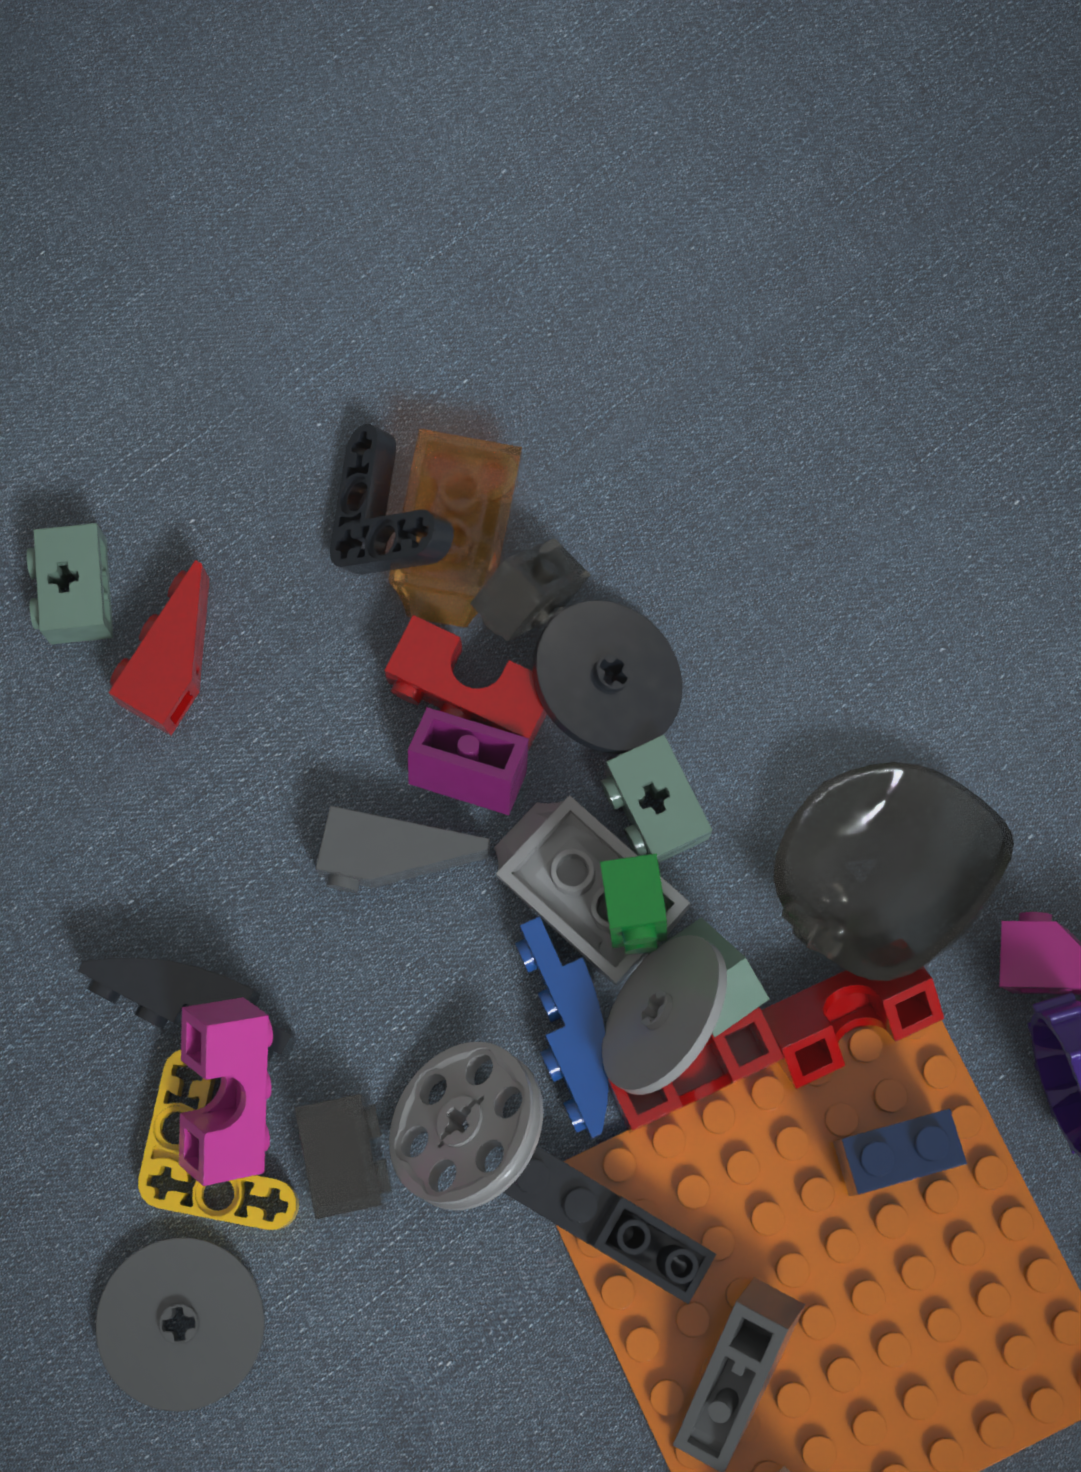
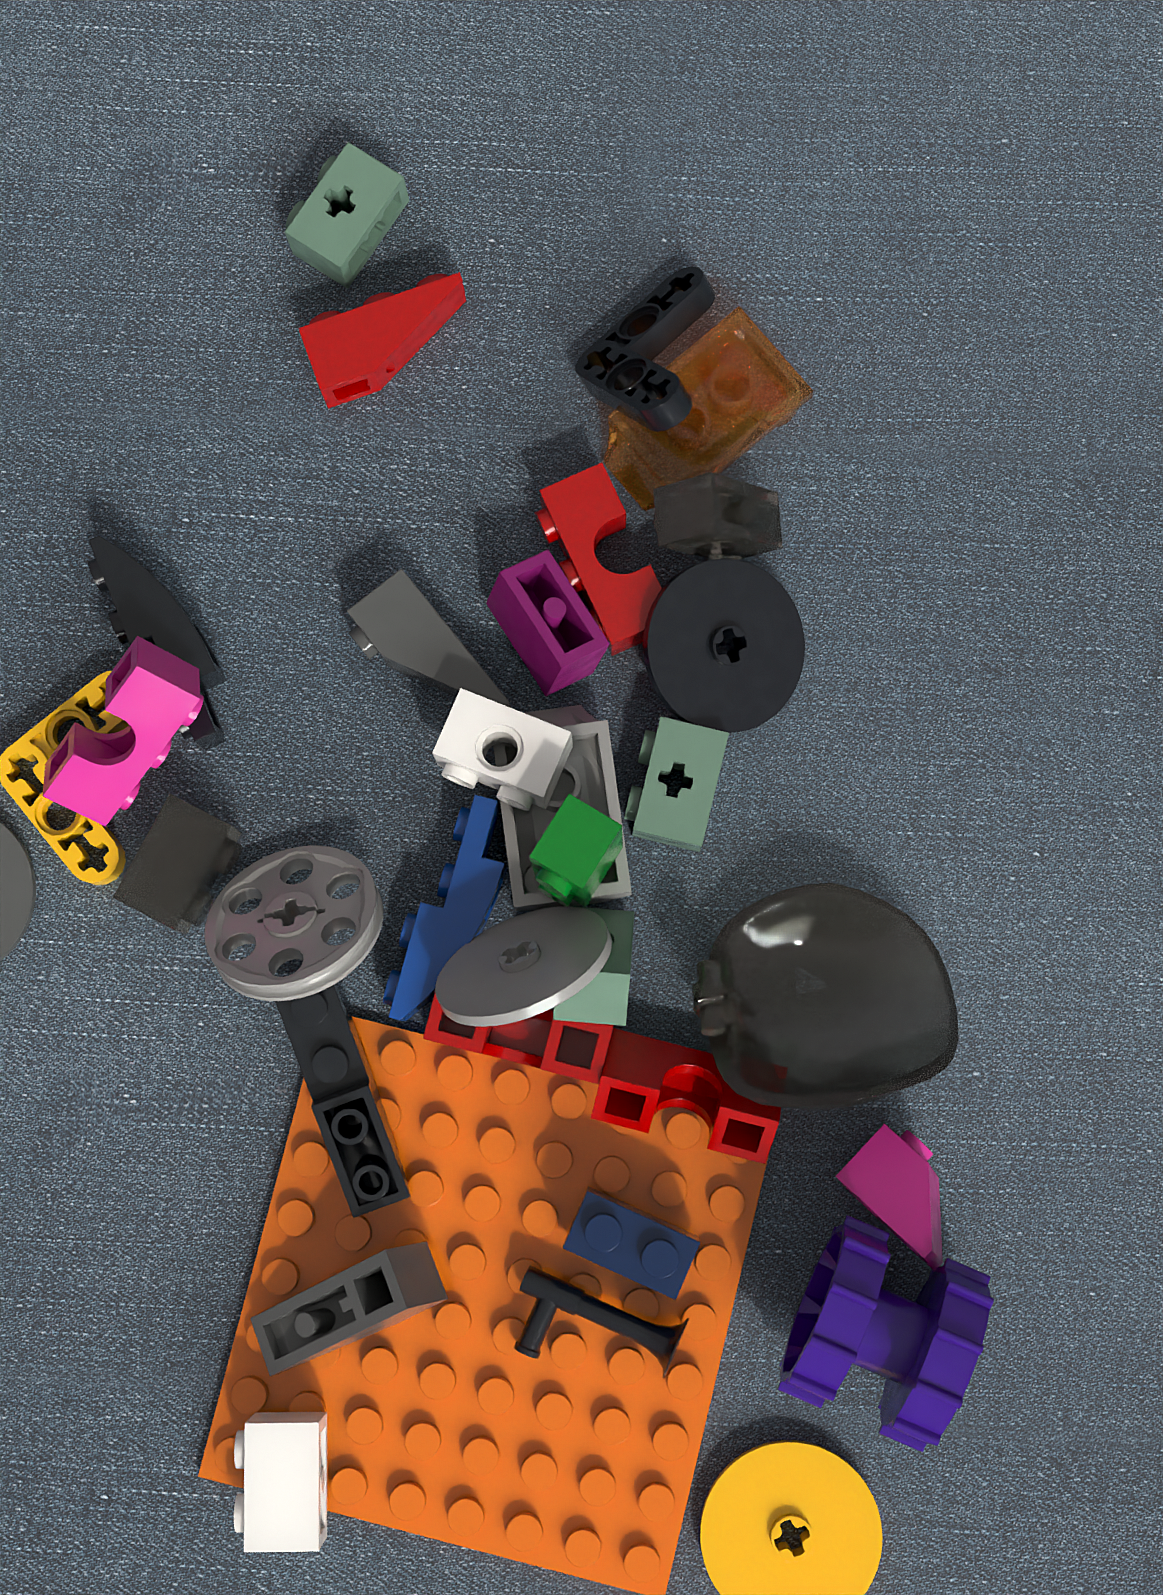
camera: 45 degrees right, 5 degrees up
none -> white brick [432,688,573,811]
none -> black piece [514,1265,689,1378]

